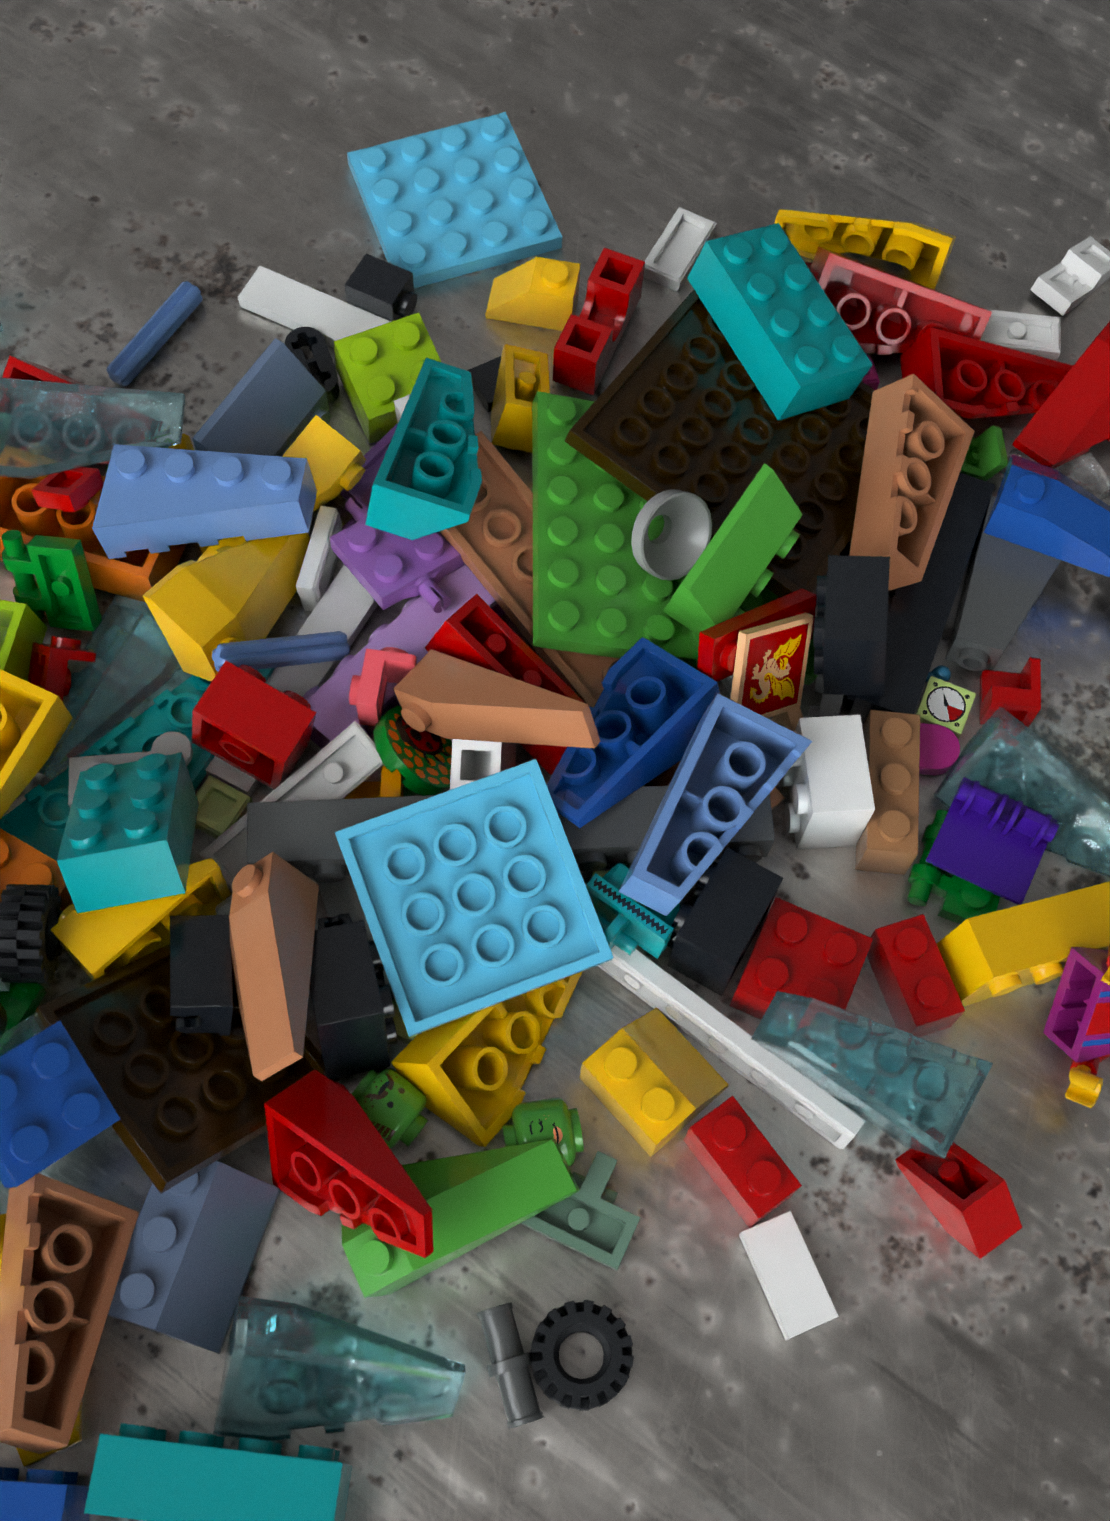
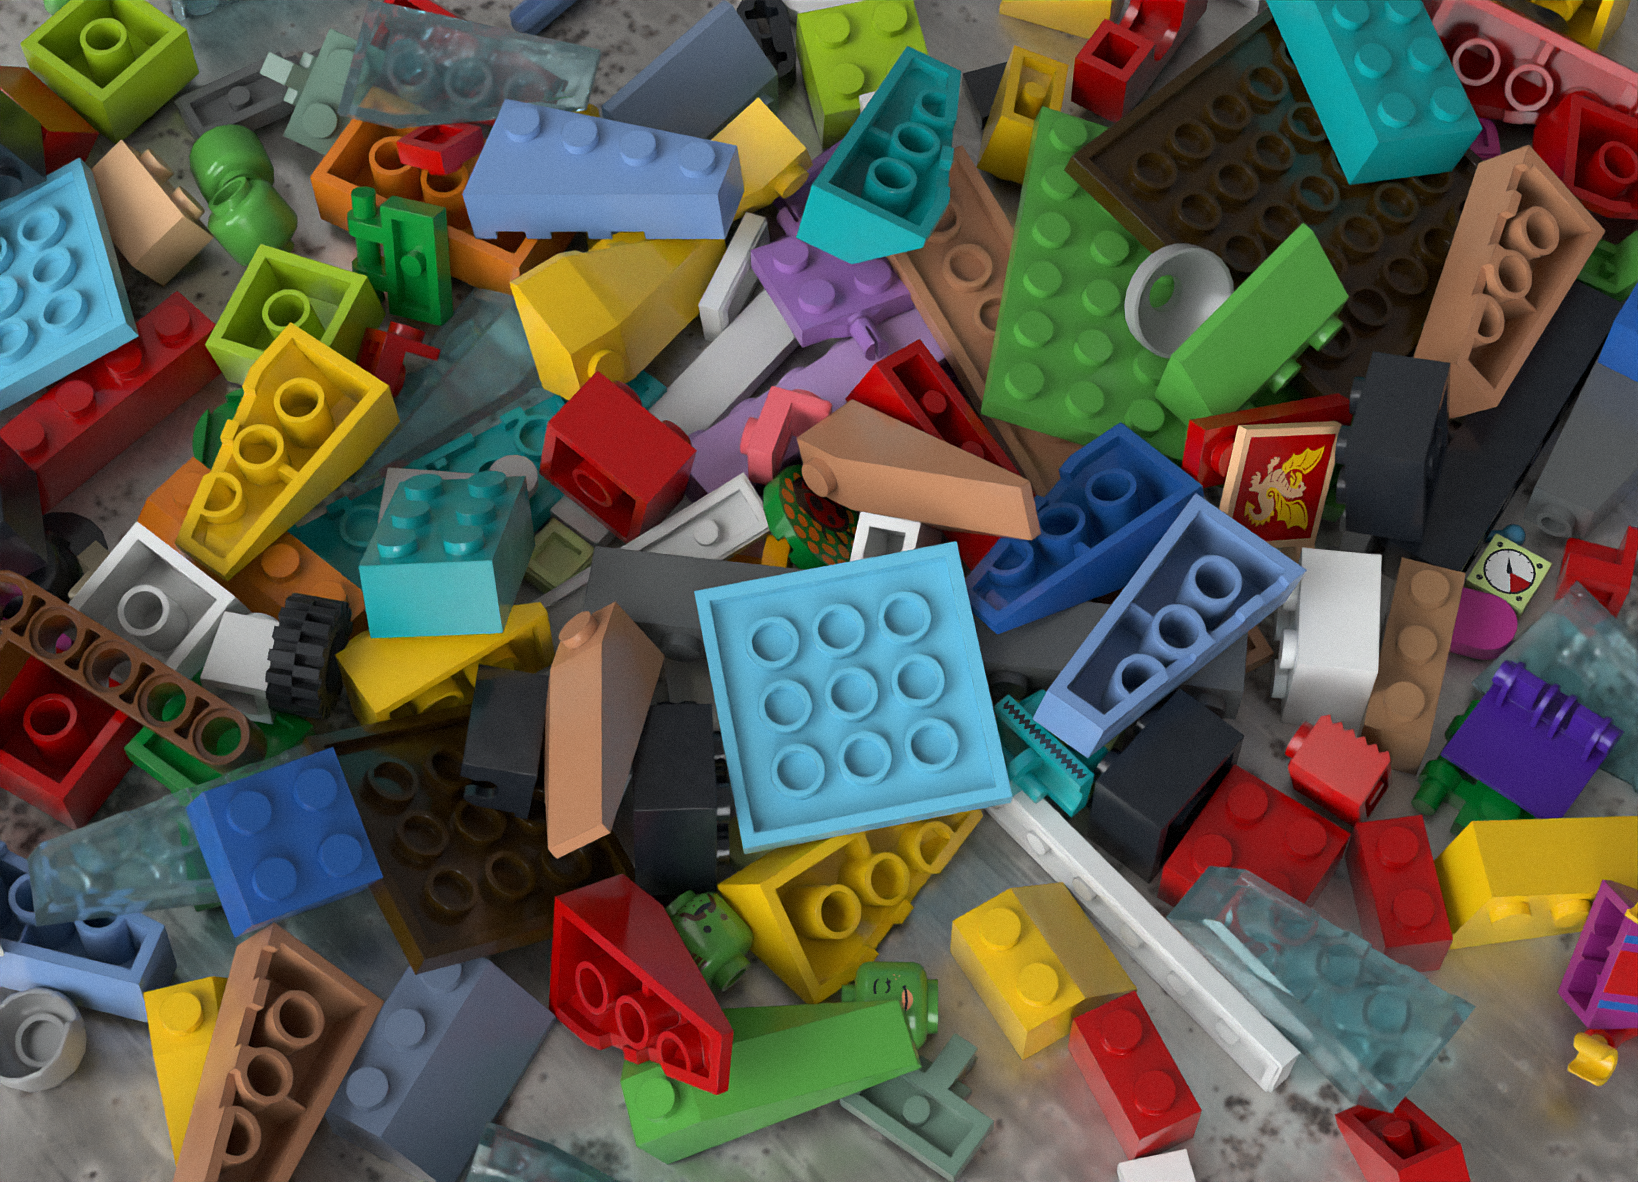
camera: 15 degrees right, 5 degrees down
medium blue axle [212,631,350,672] -> none
none -> red brick [1285,714,1393,827]

